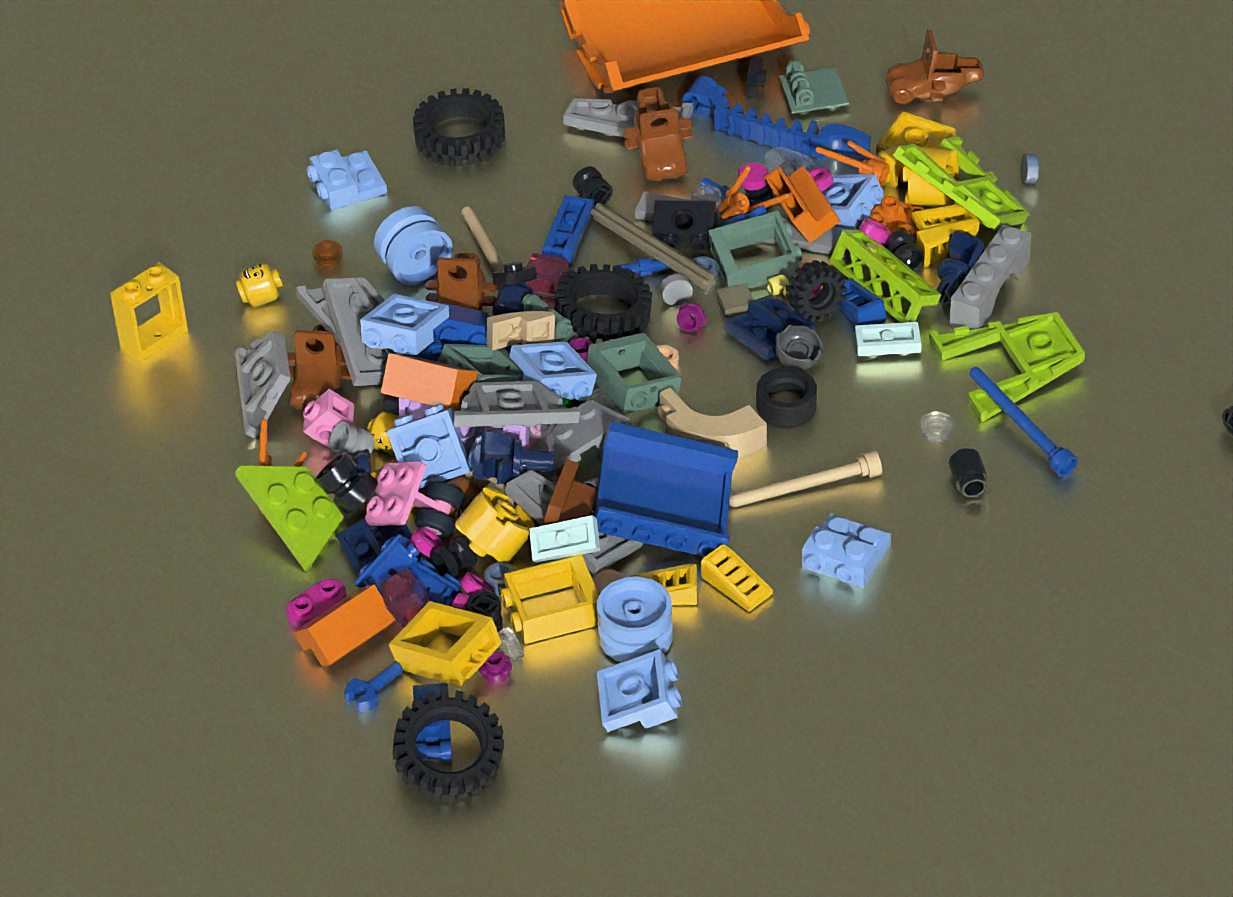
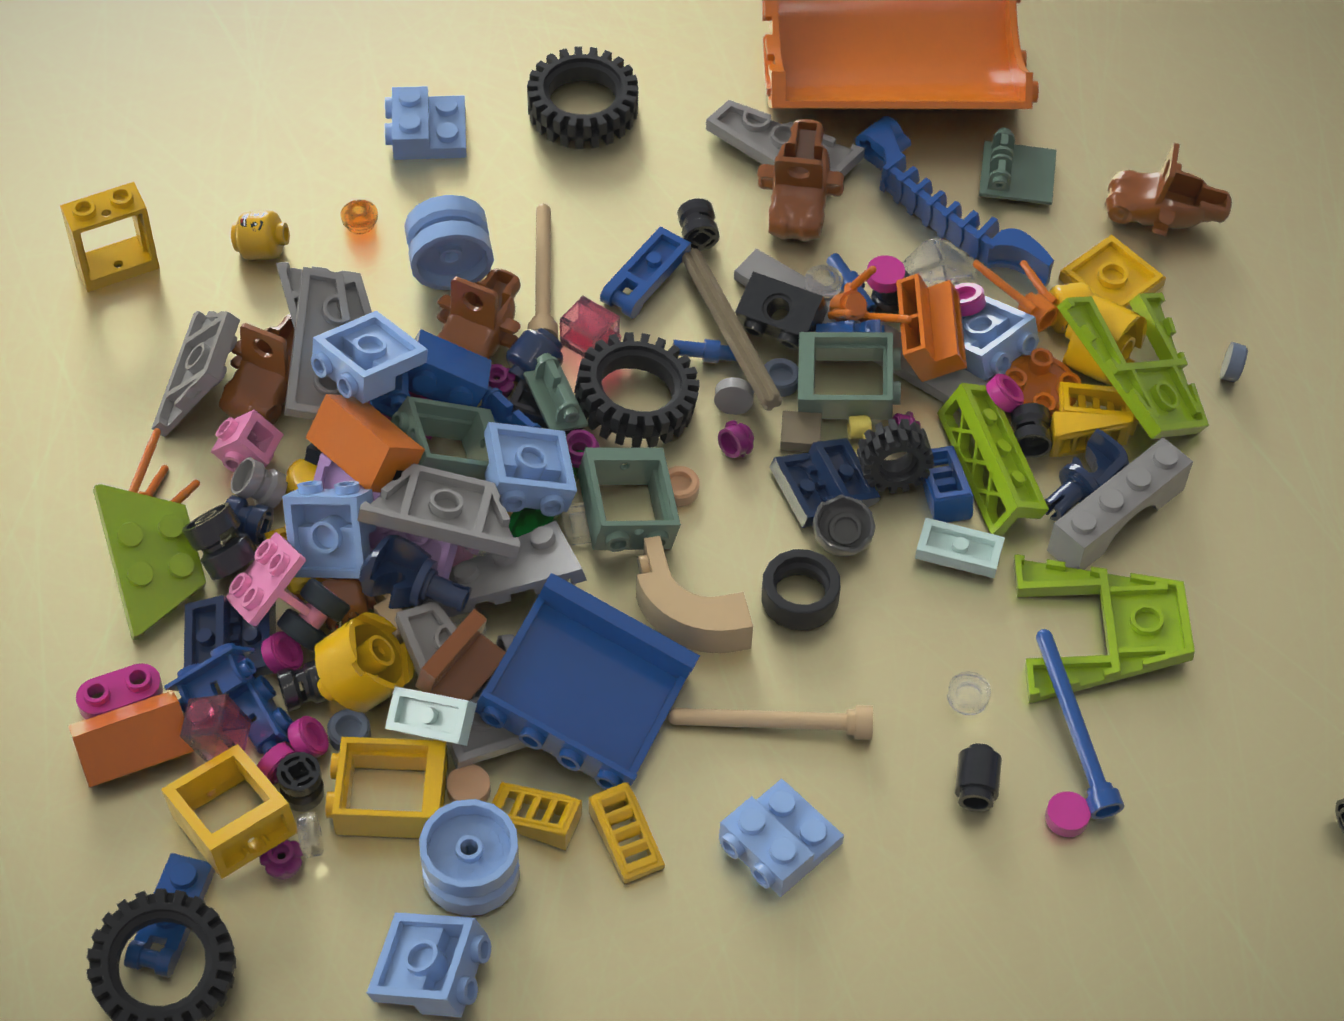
camera: 15 degrees right, 10 degrees up
blue bar [344,662,403,712] -> none
tan slope [486,311,555,351] -> none
black plate [492,262,537,285] -> none
black plate [745,56,767,98] -> none
none -> dark pink tile [1045,791,1091,837]

